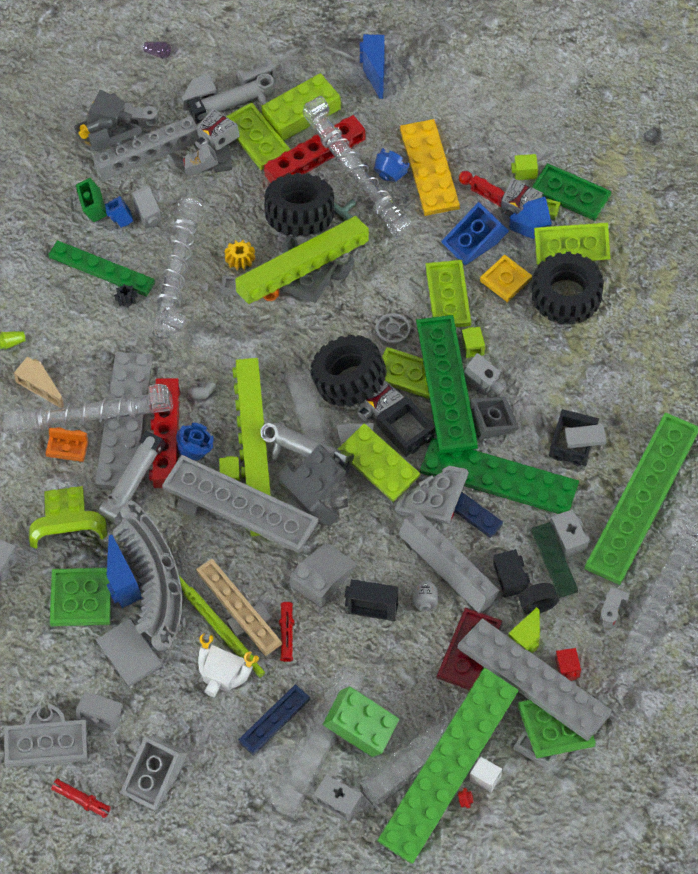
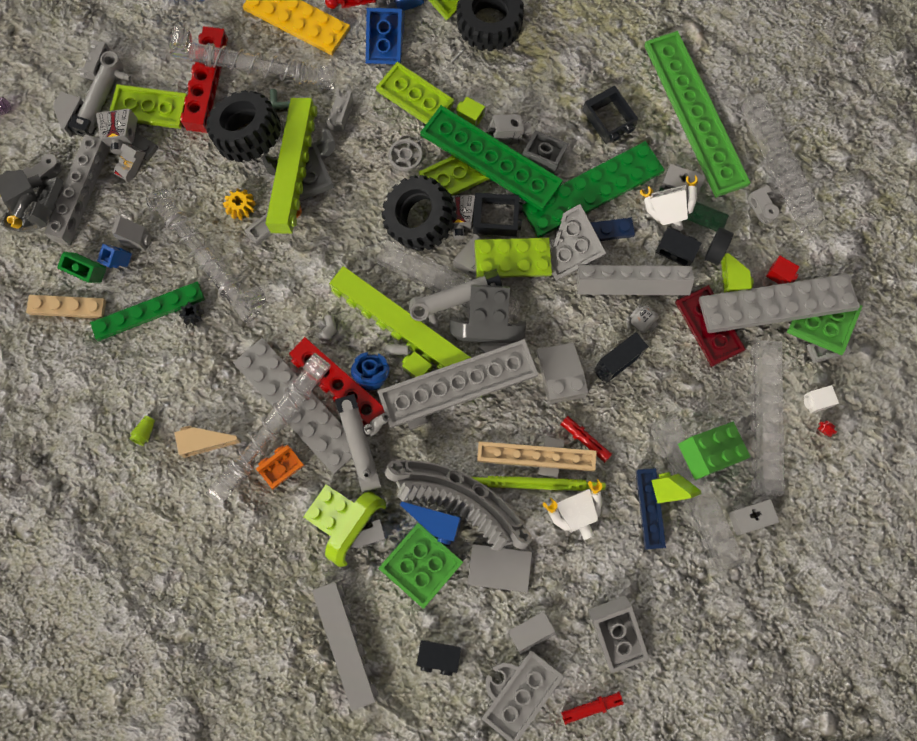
camera: 50 degrees left, 15 degrees up
lime brick [262,73,341,141] -> none
blue cone [374,148,410,182] -> none
bright green plate [377,668,519,864] -> none
yellow plate [480,255,532,302] -> none
light grey tile [564,424,606,448] -> none
none -> tan plate [26,295,106,318]
none -> light grey hinge [326,89,354,132]
none -> light grey leg [351,519,386,549]
none -> light grey arm [364,412,390,436]
none -> light grey arm [384,344,409,357]
none -> black brick [416,640,461,676]
none -> white torso [640,175,698,231]
none -> lime slope [652,472,702,504]

